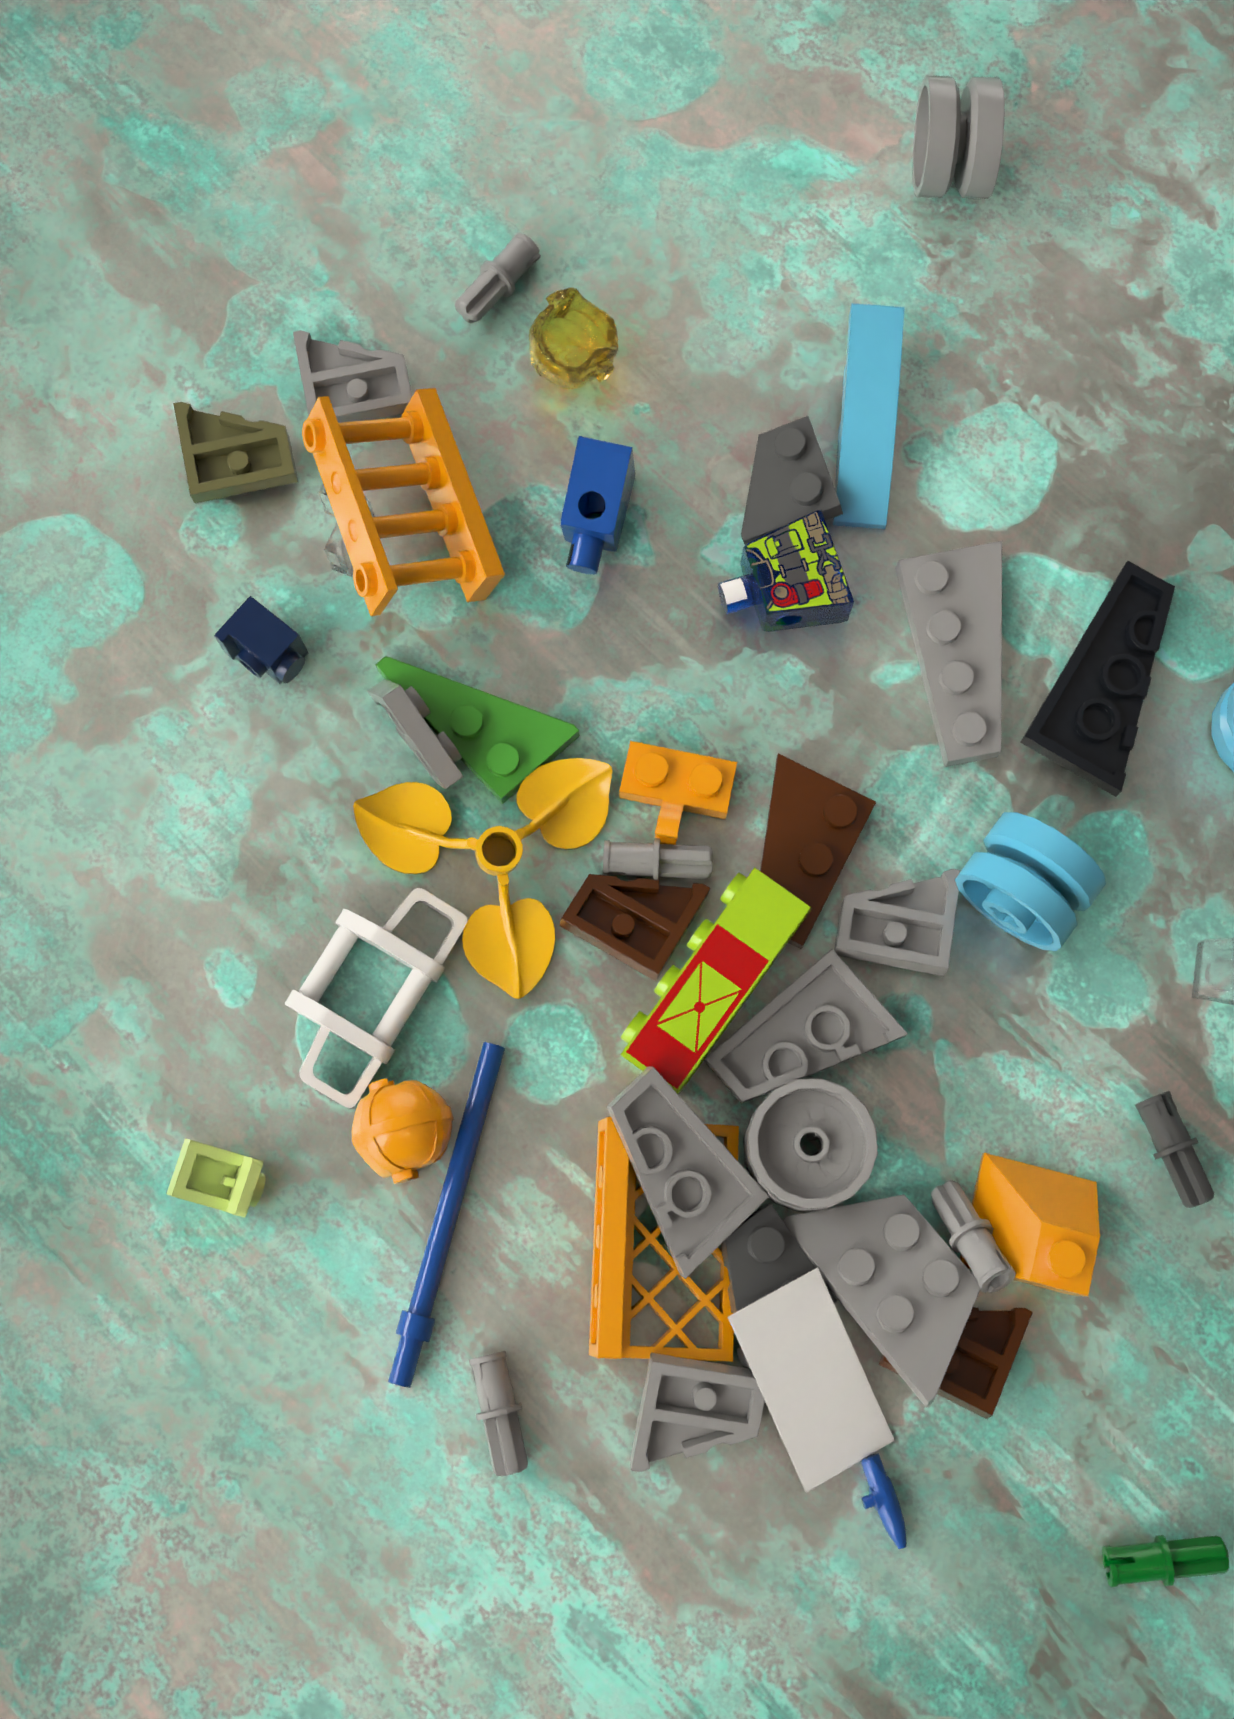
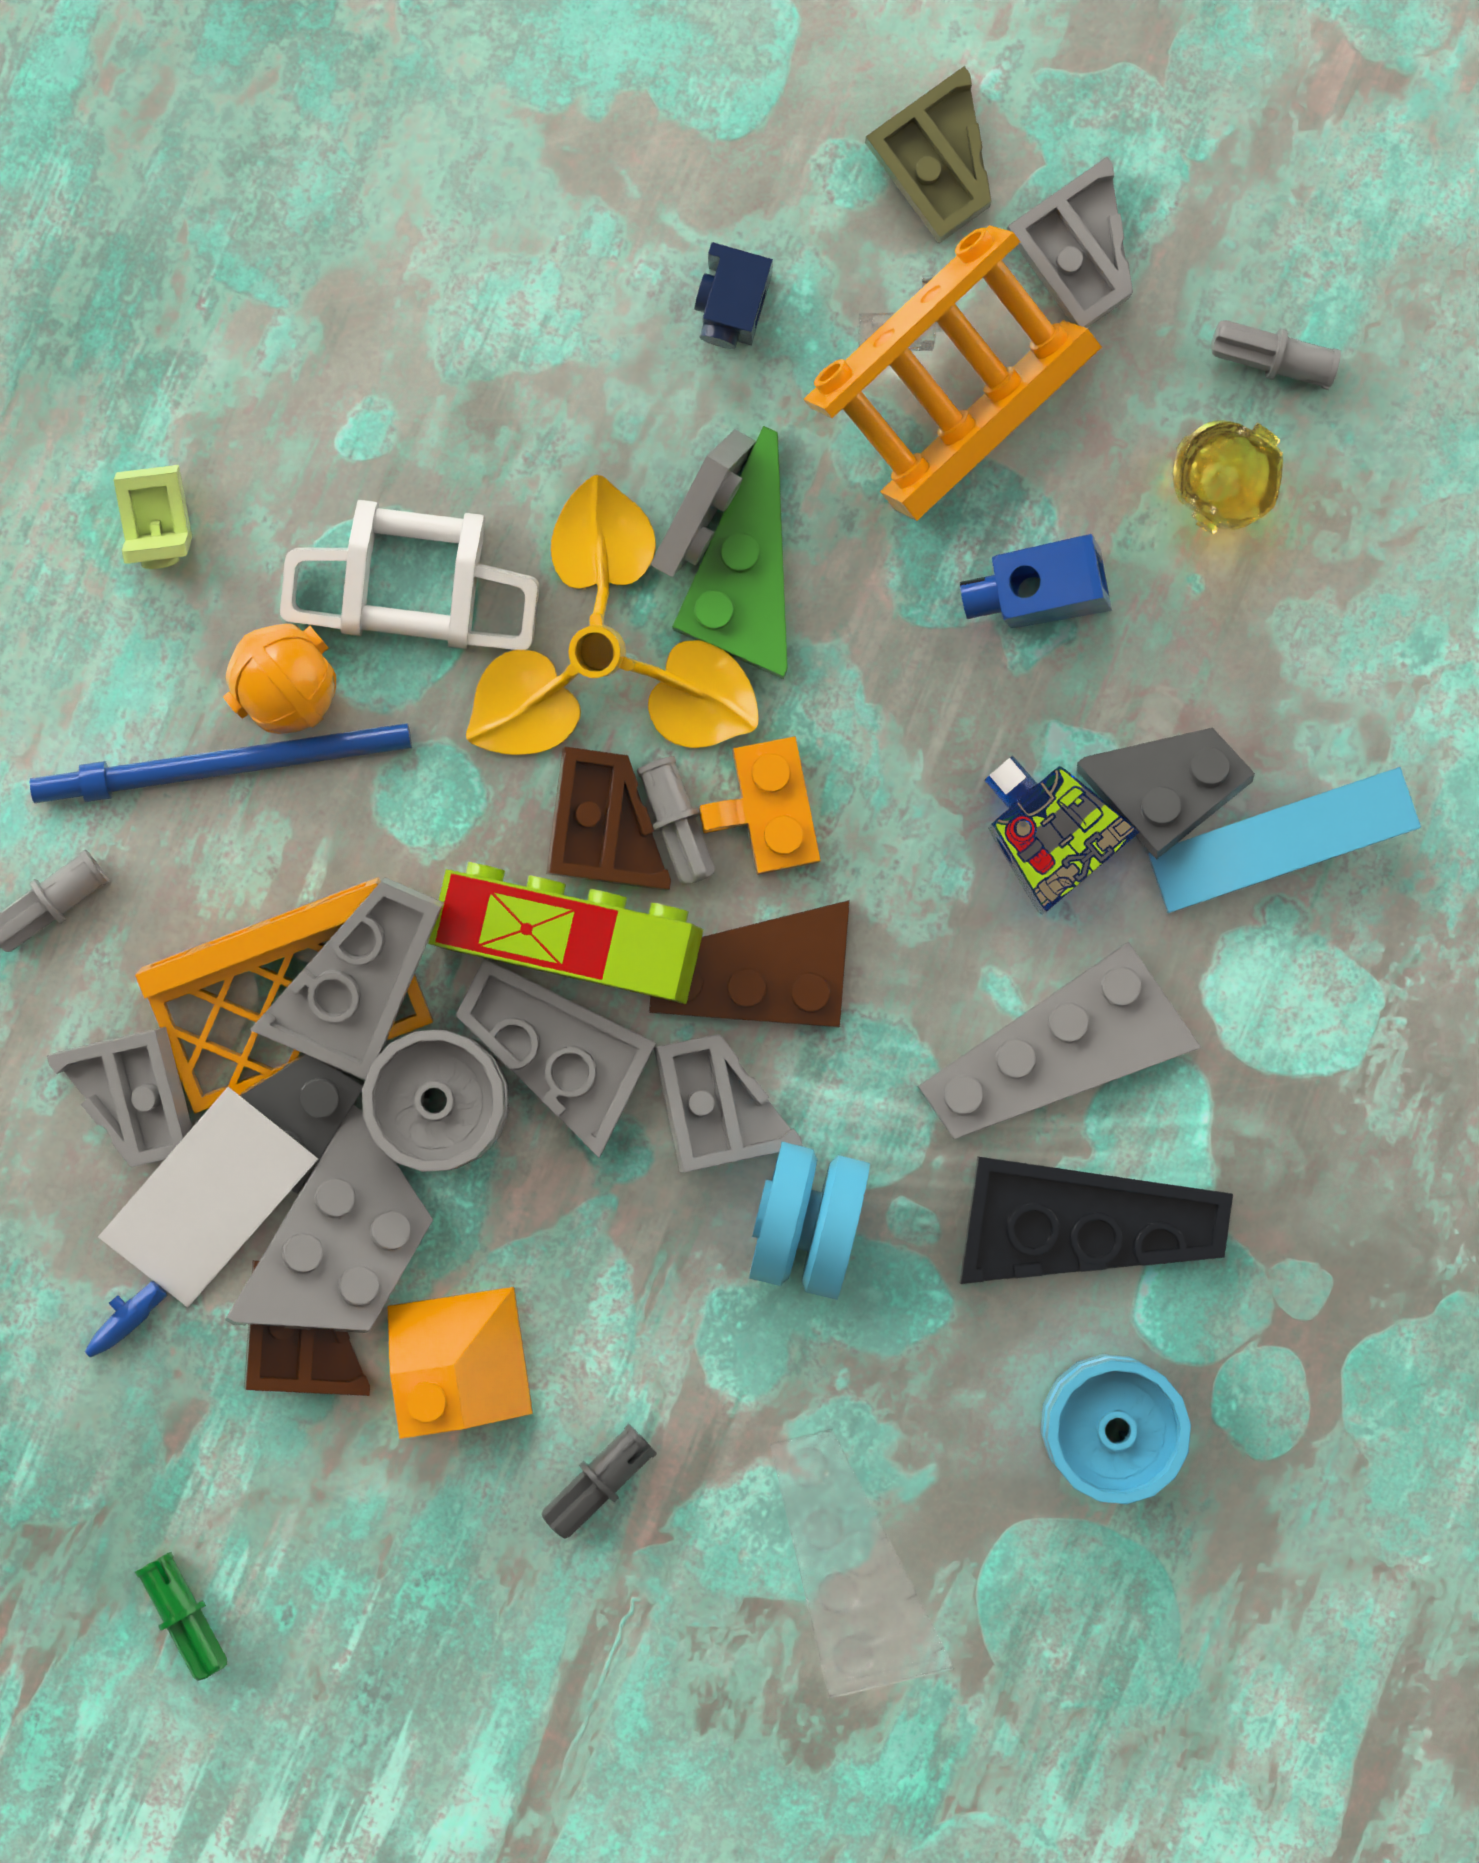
camera: 70 degrees right, 10 degrees up
light grey axle [931,1180,1016,1293] -> none

